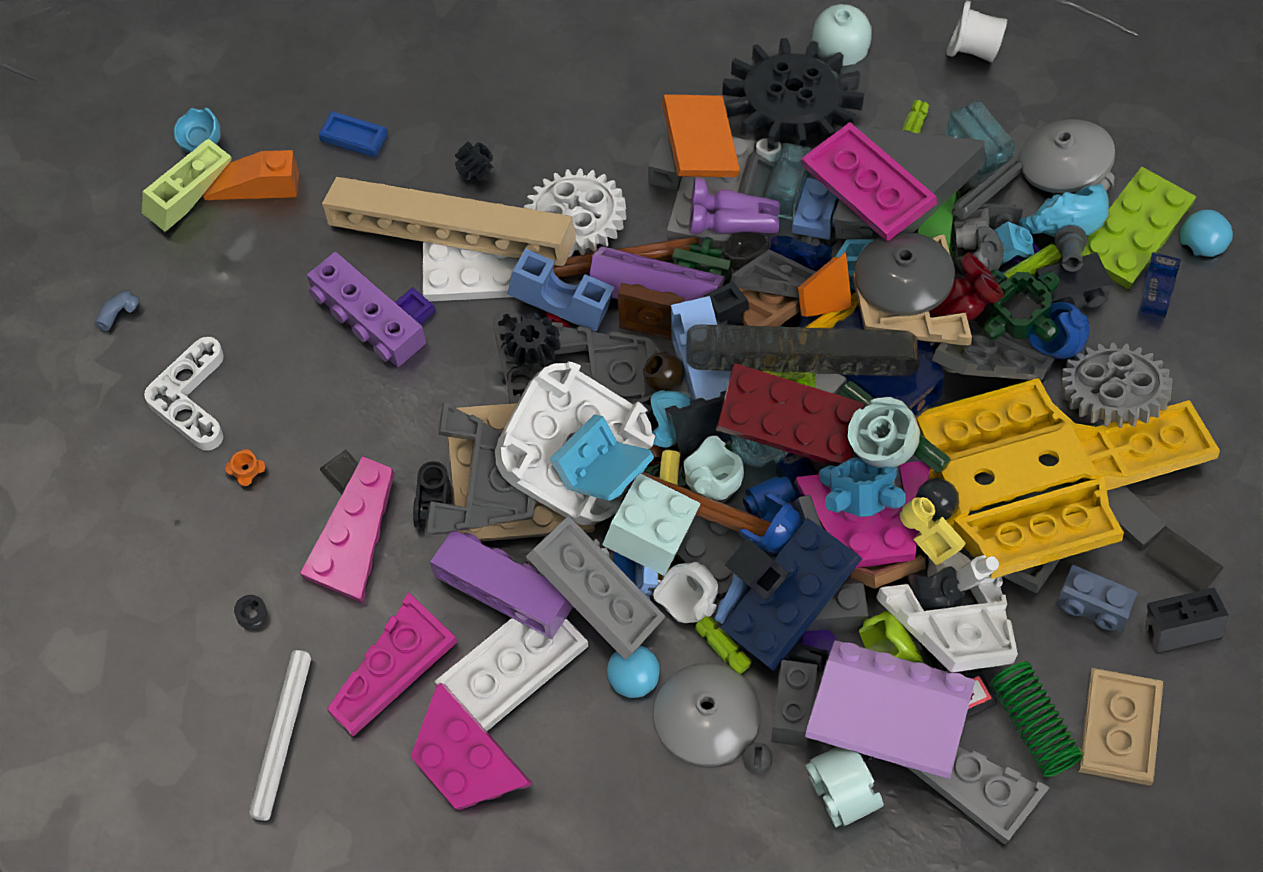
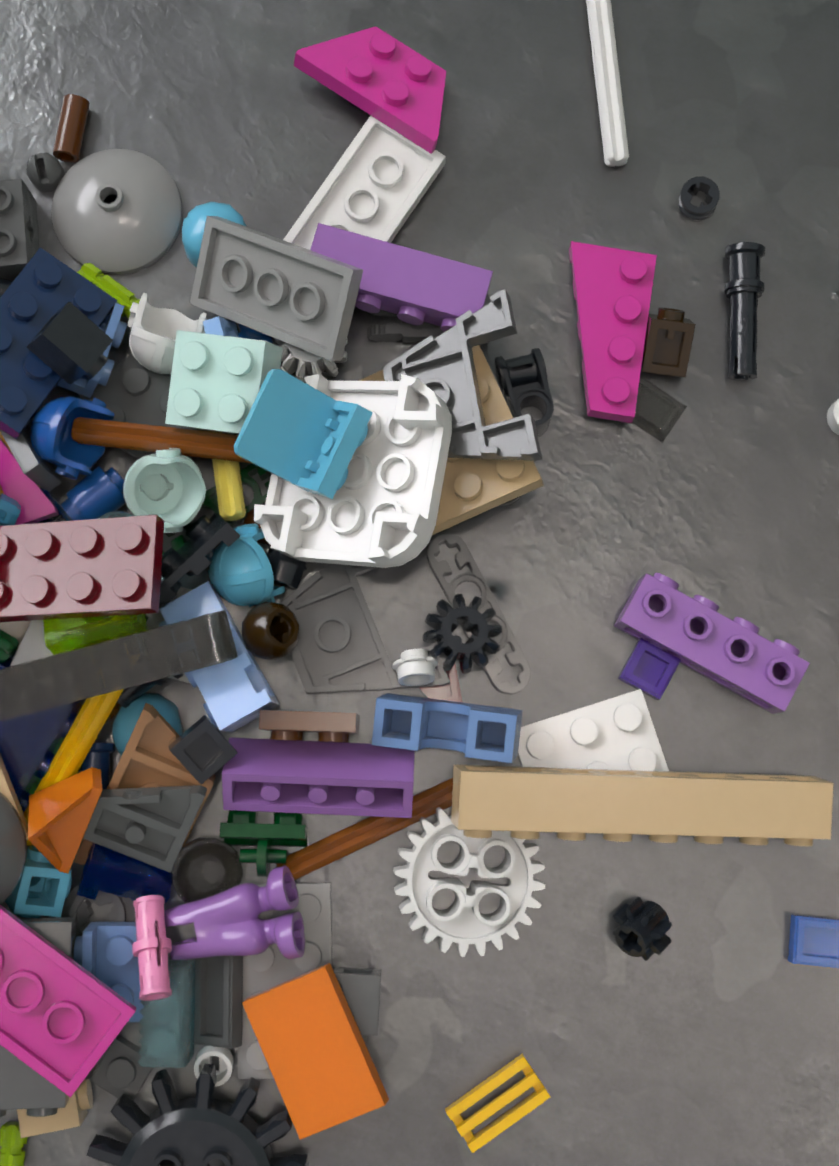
camera: 160 degrees right, 20 degrees up
orange plate [225,449,266,486] -> none
dark pink wing [327,592,457,737] -> none
none -> reddish brown axle [52,94,90,163]
none -> bright pink pin [132,895,172,1001]
none -> white plate [392,649,438,686]
none -> yellow tile [445,1054,551,1153]
none -> dark brown bracket [641,307,696,377]
none -> black pin [724,242,765,380]

